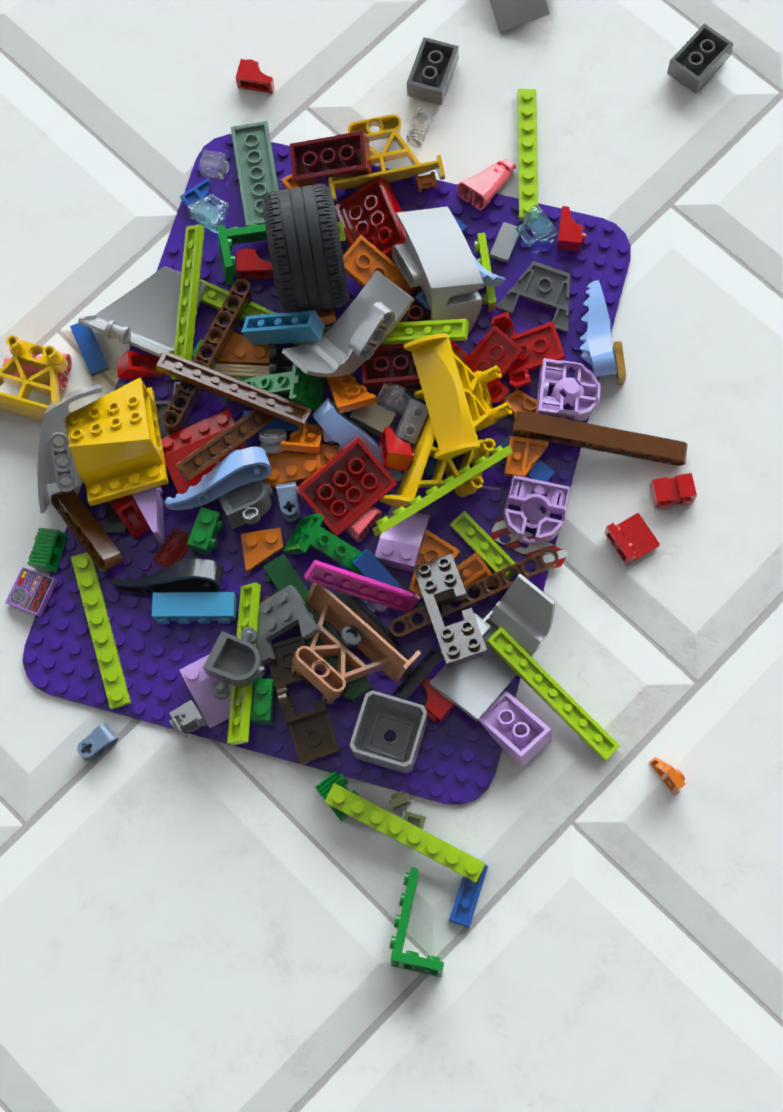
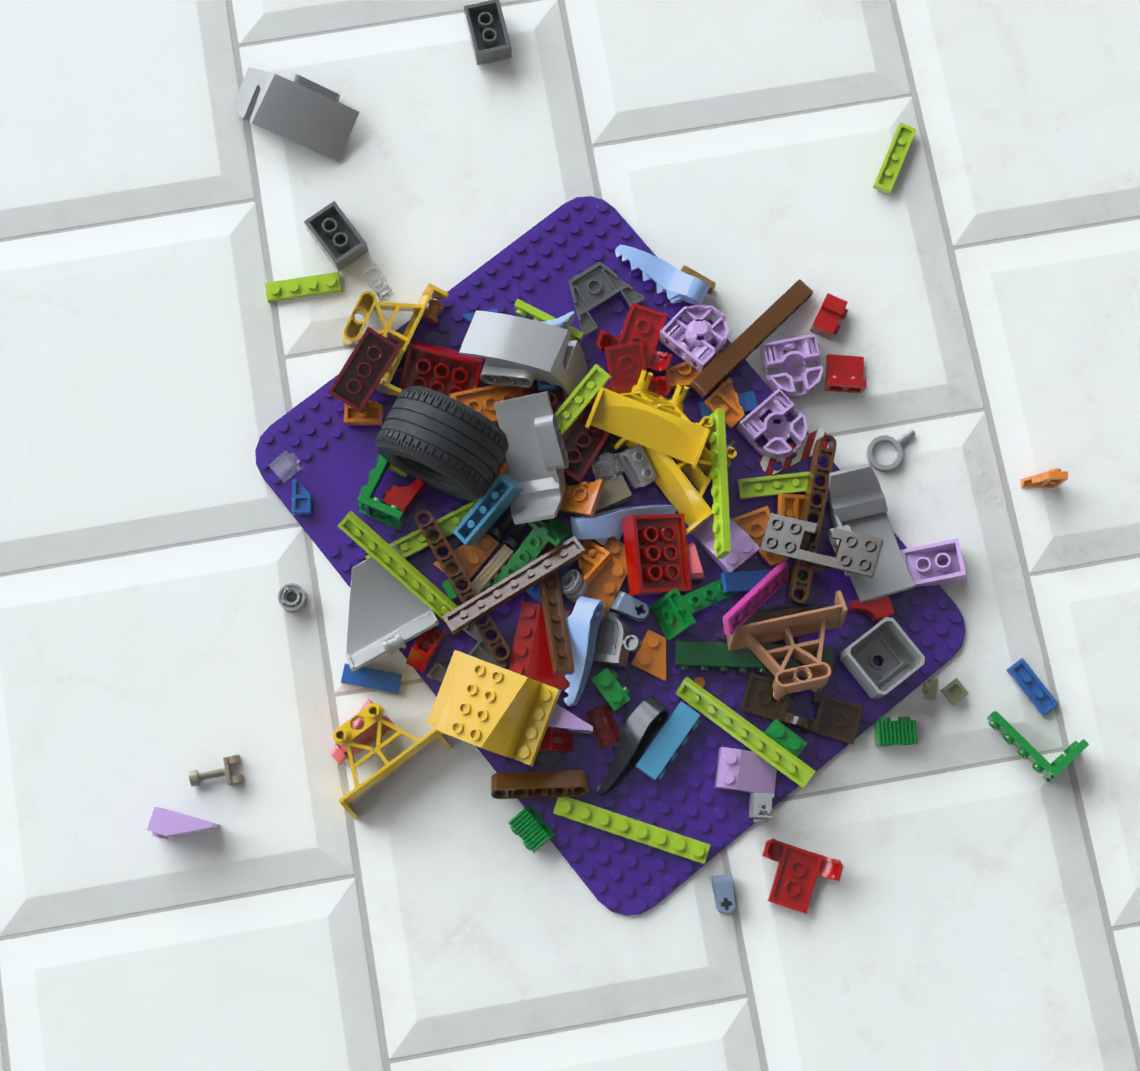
camera: 65 degrees left, 5 degrees up
tile [5,567,57,617] -> none
light grey beam [37,384,102,513] -> none
clear light blue piece [188,193,230,234] -> none
dark grey piece [203,627,266,700] -> none
sand green plate [231,121,279,227] -> none
red arch [235,59,275,94] -> none
dark grey wing [256,585,322,666] -> none
lime plate [324,783,486,883] -> none
black tile [340,626,362,648] -> none
red arch [379,427,414,471] -> none
black tile [392,648,444,700] -> none
coral piece [457,159,516,211] -> none
lime plate [486,627,620,761] -> none
light grey tile [490,222,521,263] -> none
clear light blue piece [515,205,558,247] -> none
lime plate [517,89,538,221] -> none
red arch [557,206,586,252] -> none
none -> lime plate [265,272,342,303]
none -> light grey wheel [278,583,307,613]
none -> lavender connector [759,334,823,399]
none -> red piece [762,838,844,914]
none -> piece [866,429,916,472]

